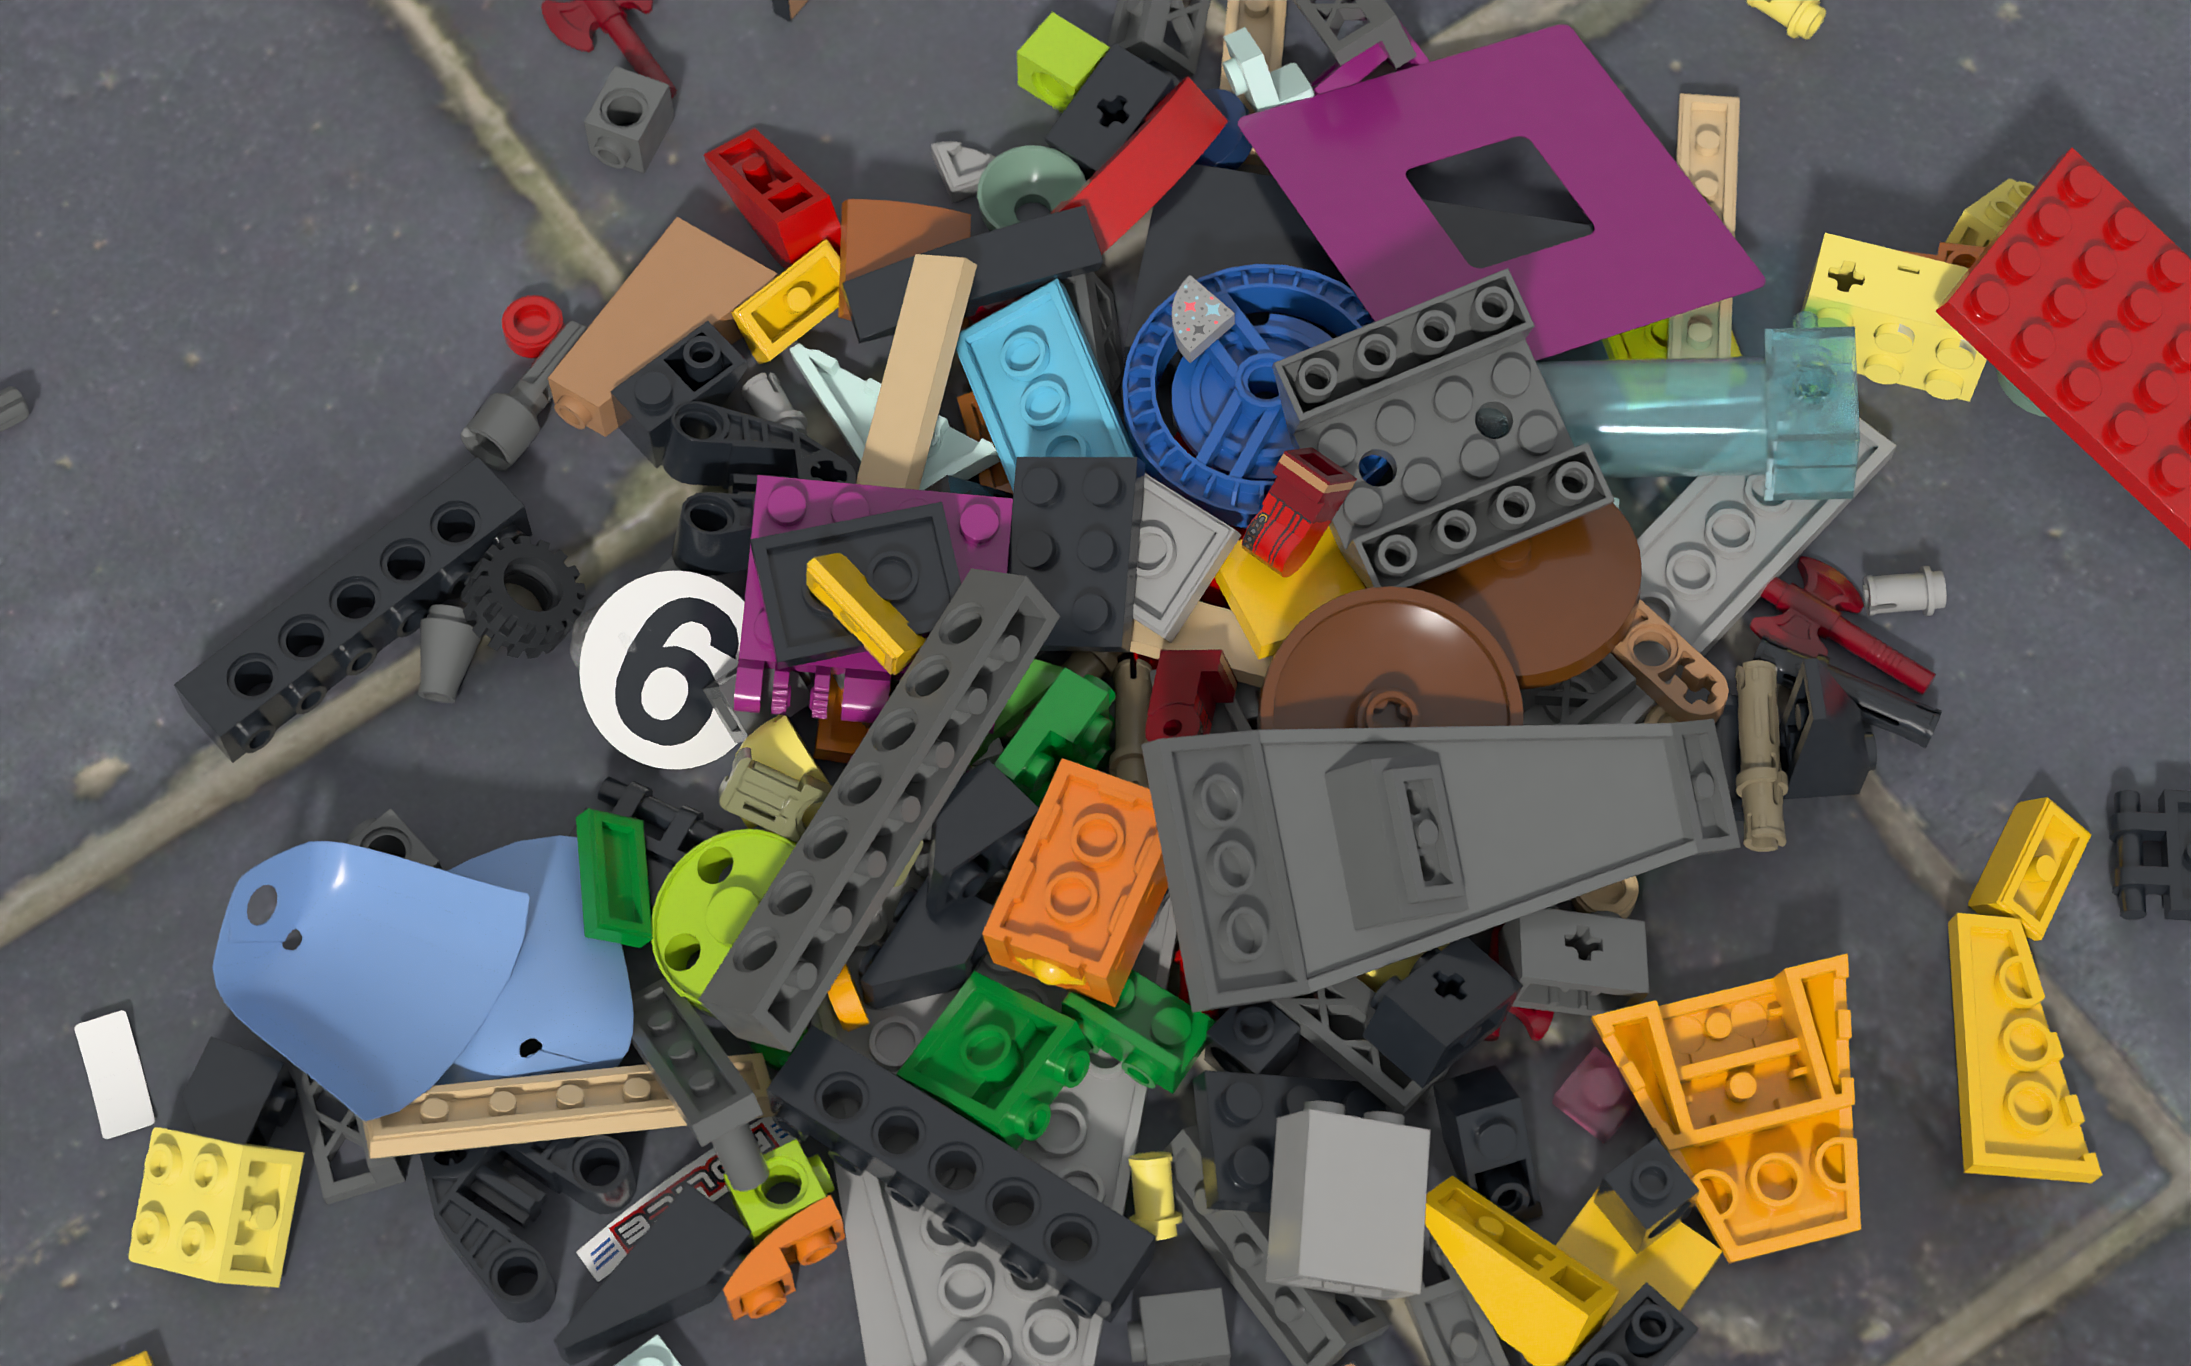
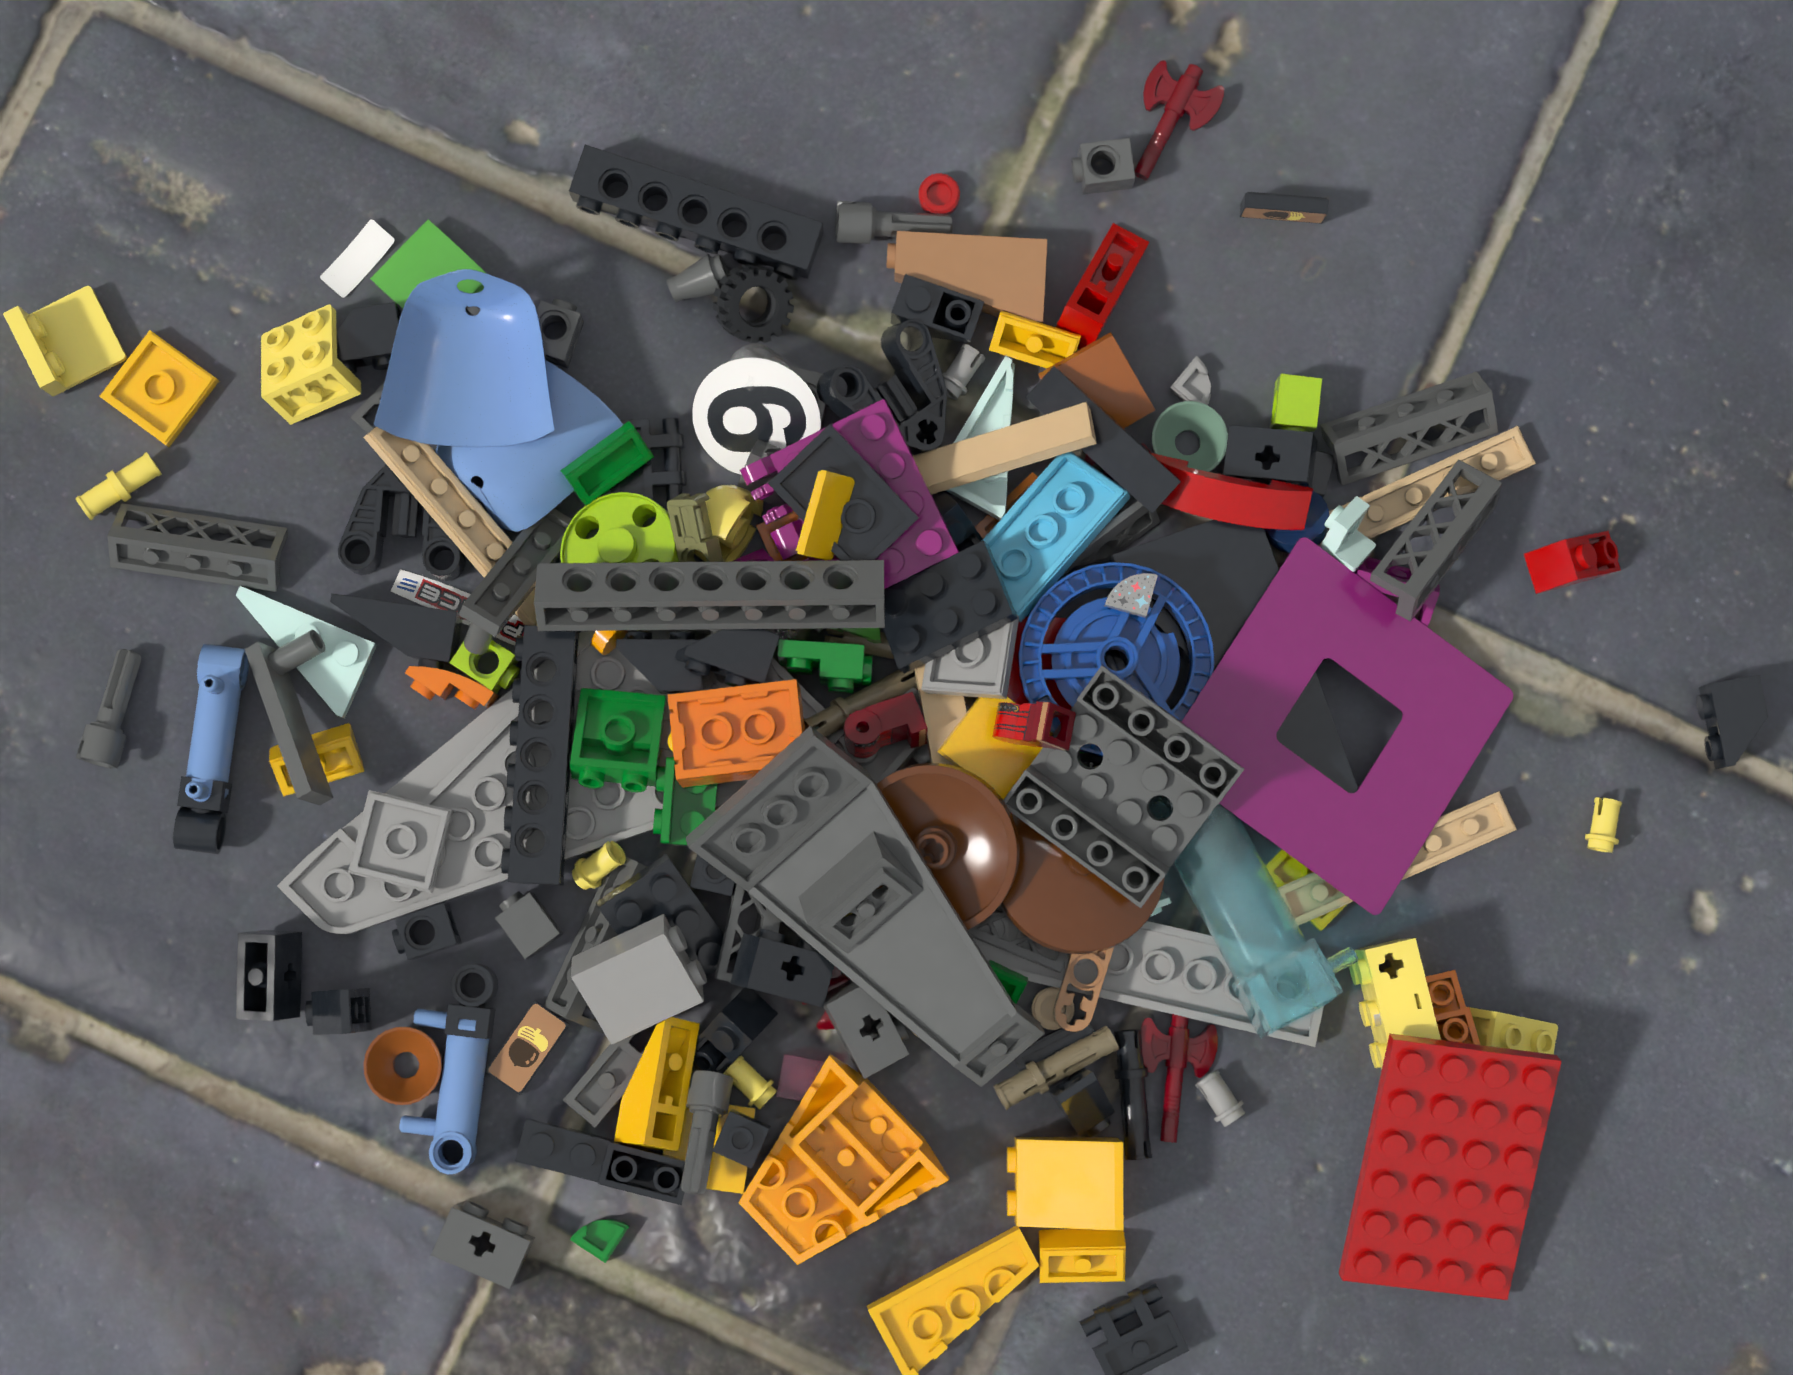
camera: 55 degrees right, 20 degrees up
none -> bright green slope [370,219,487,309]
none -> dark grey piece [681,1070,733,1195]
none -> light yellow pin [723,1055,777,1110]
none -> yellow slope [1007,1137,1124,1230]

